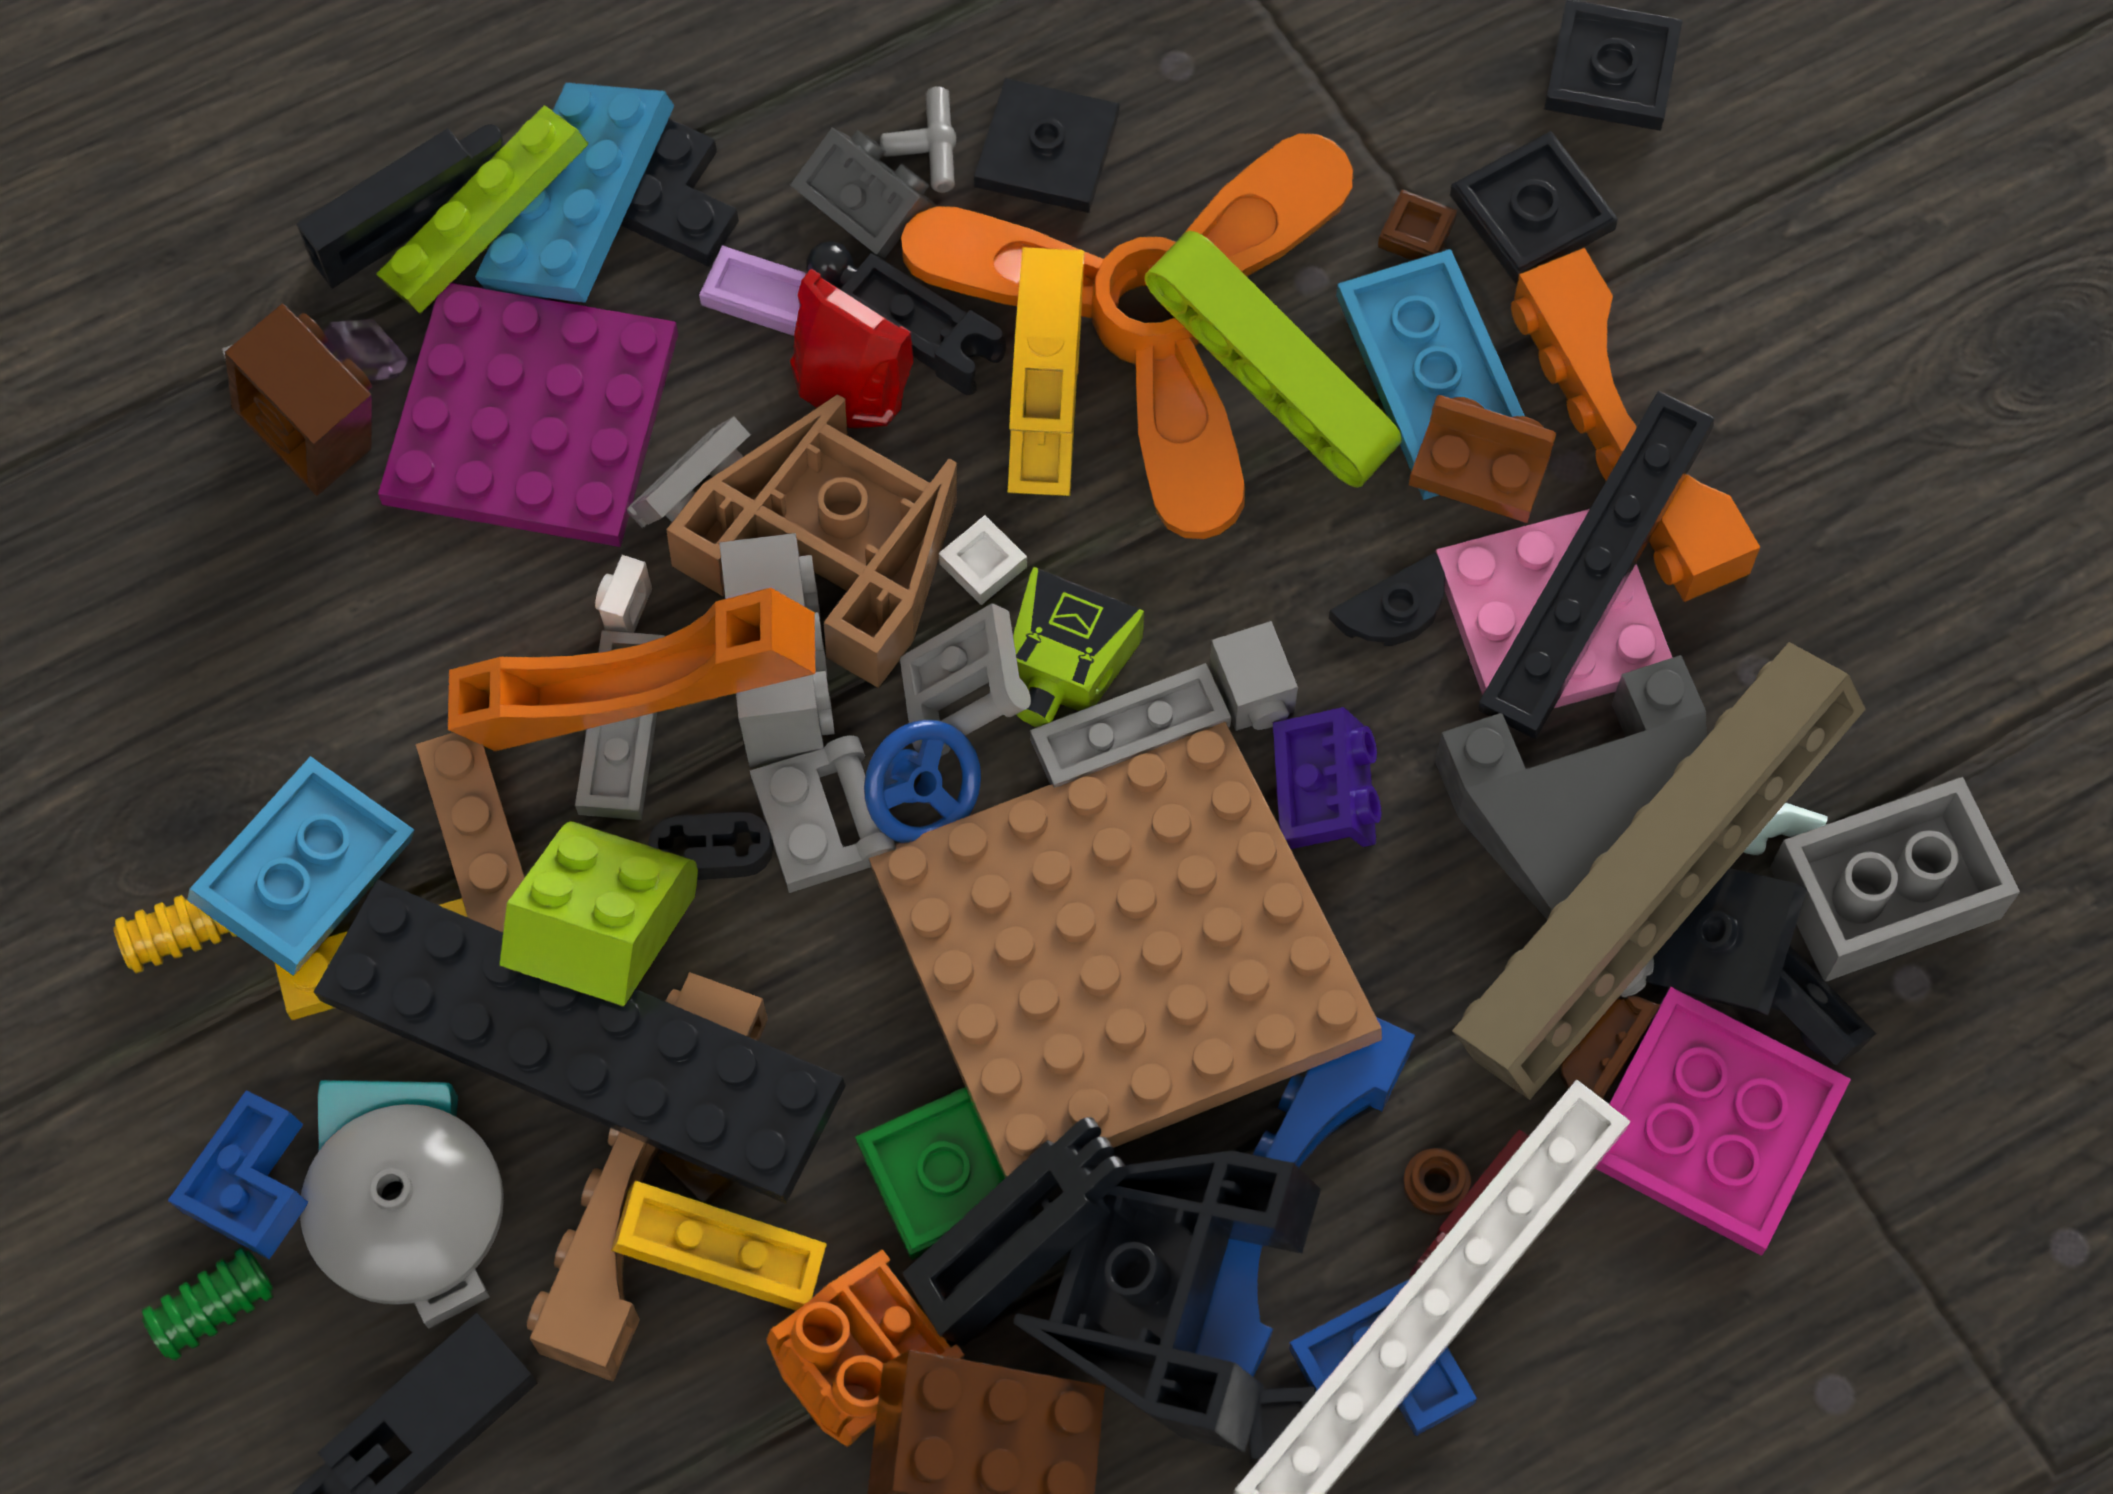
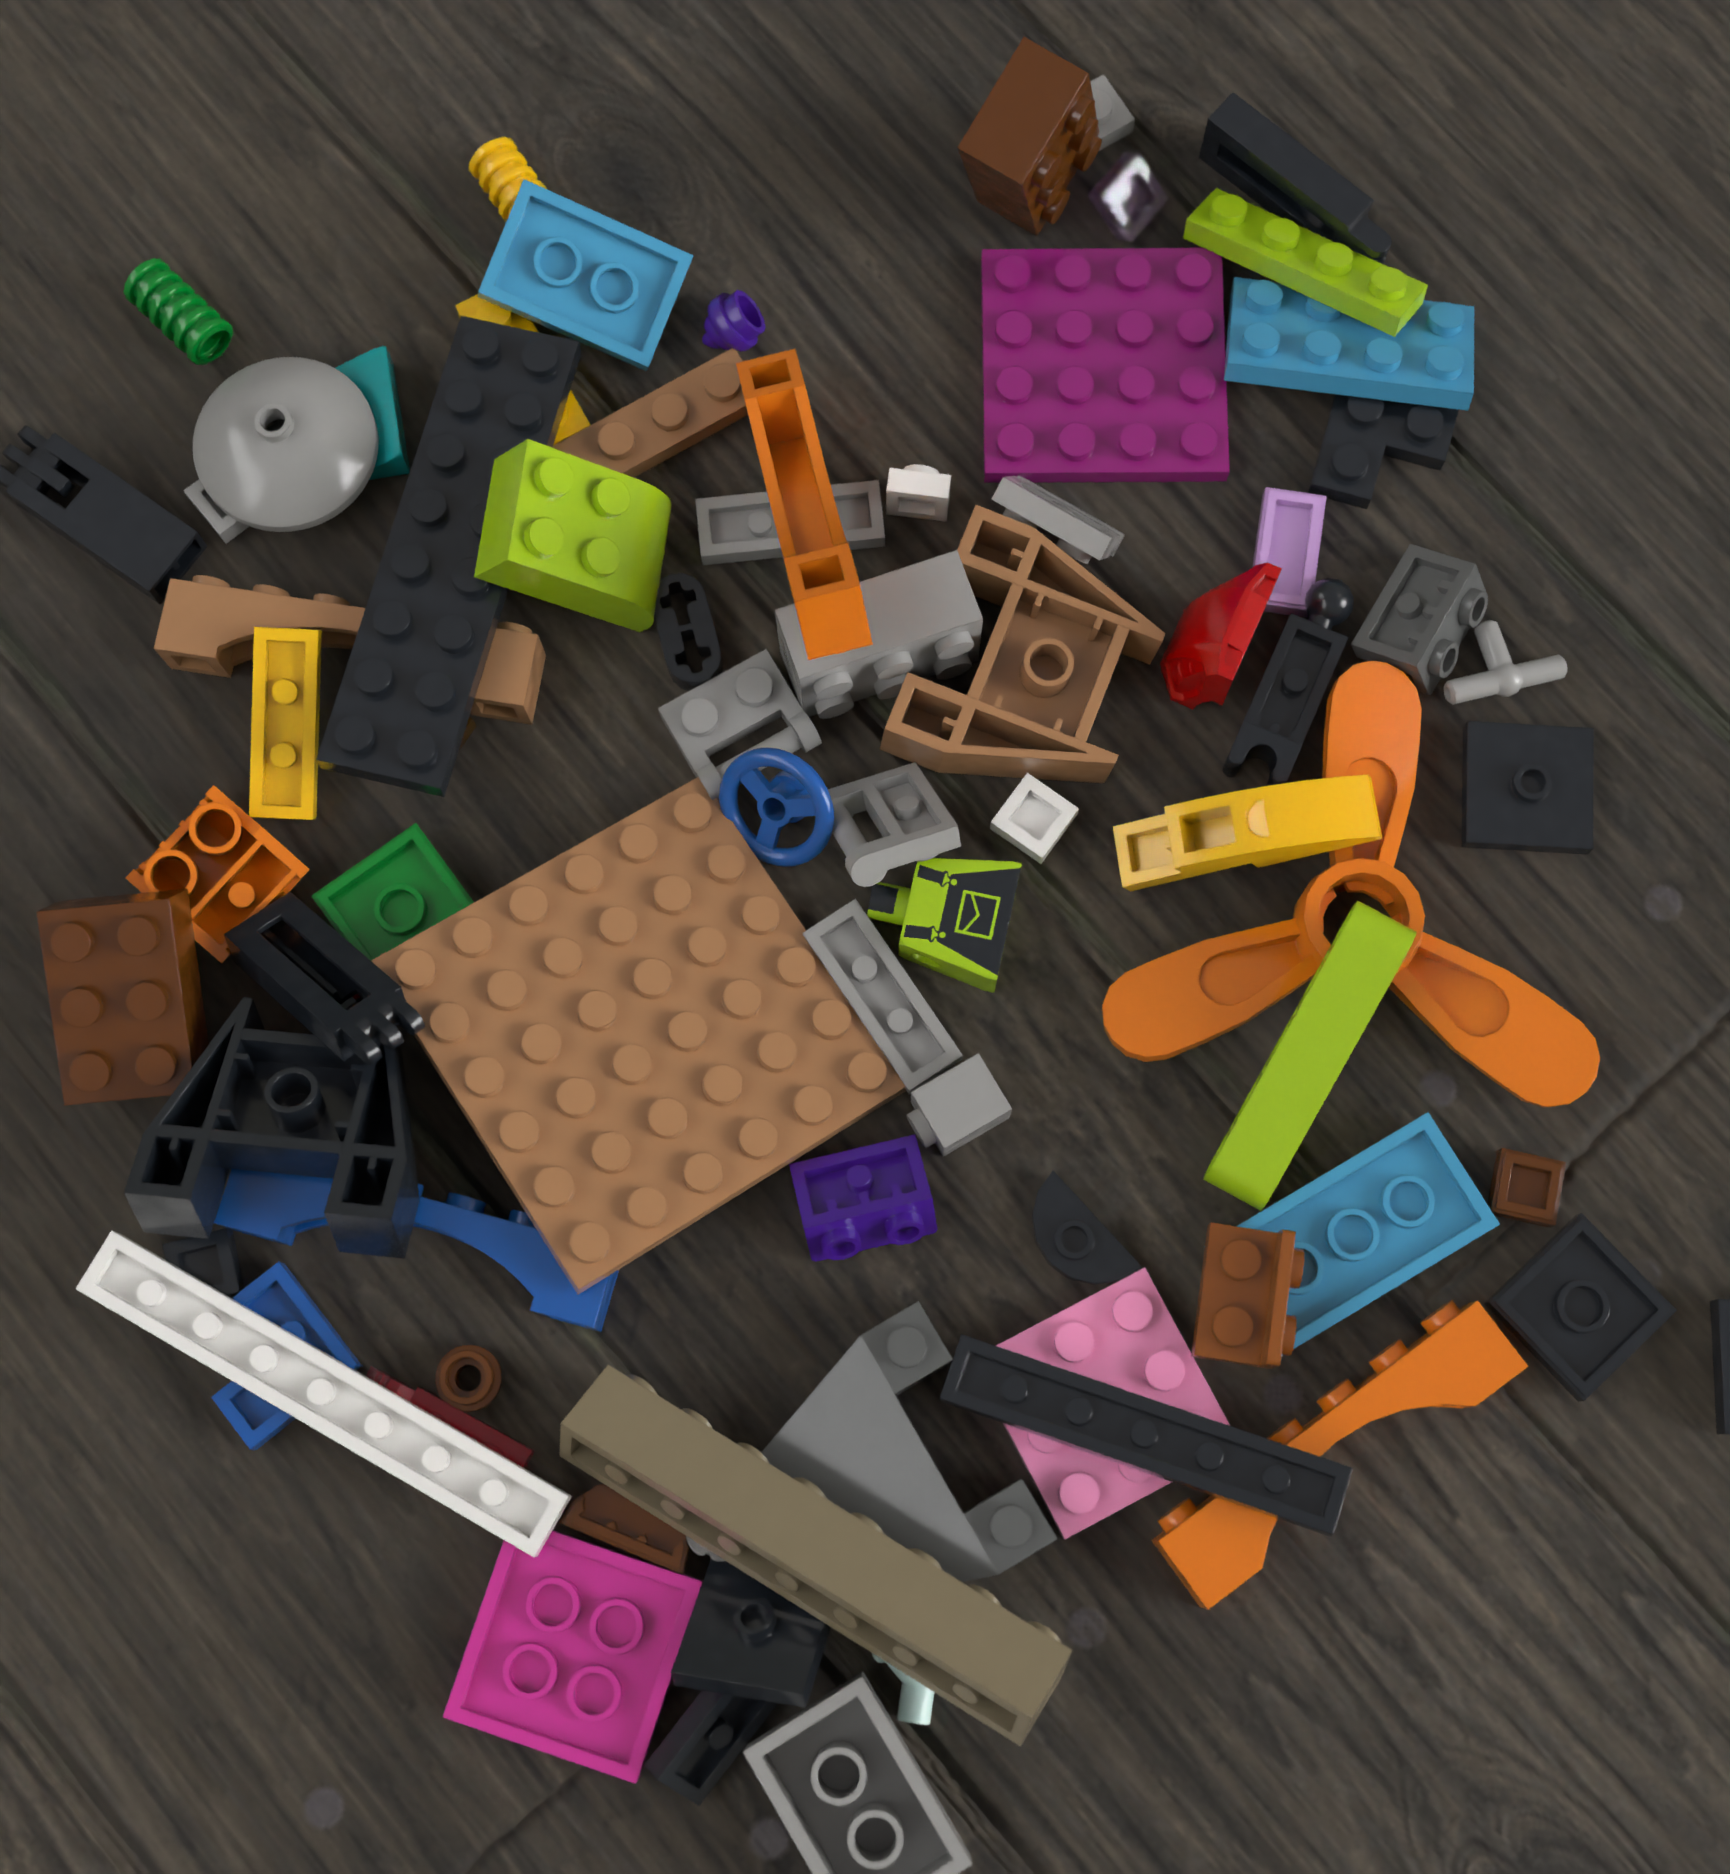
camera: 80 degrees right, 10 degrees up
blue plate [168,1090,308,1259] -> none
none -> dark purple plate [702,290,765,352]

